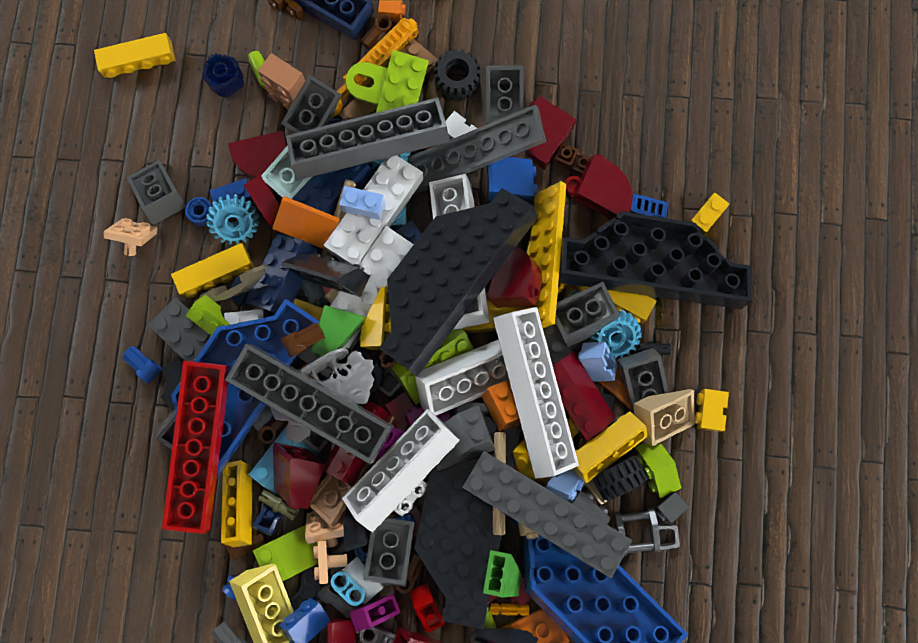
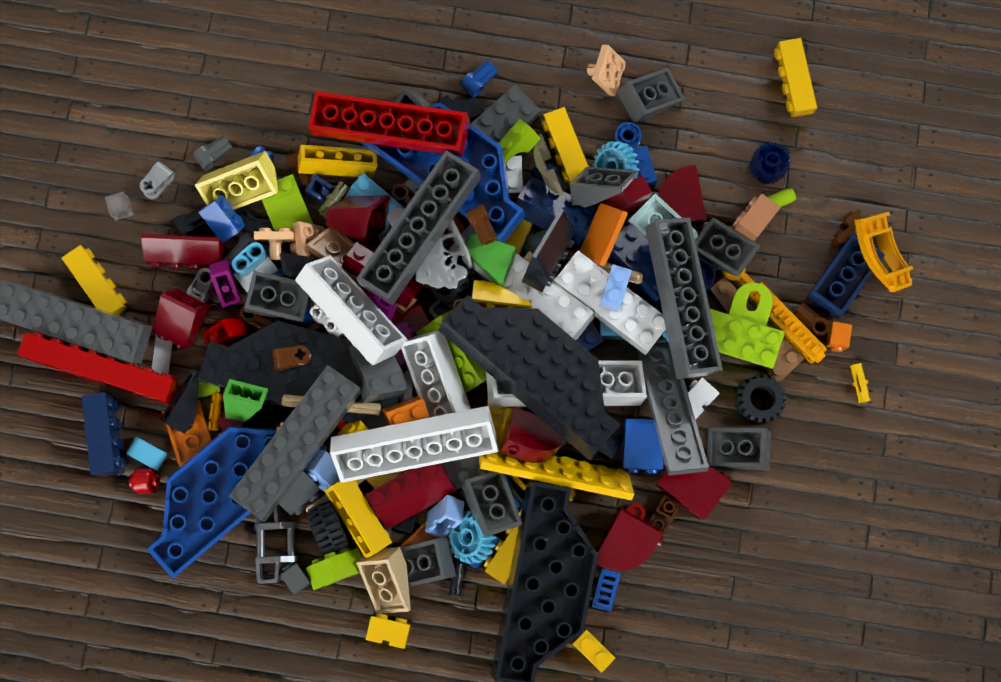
camera: 90 degrees right, 0 degrees up
none -> reddish brown piece [271,346,312,371]
none -> dark grey slope [569,167,638,207]

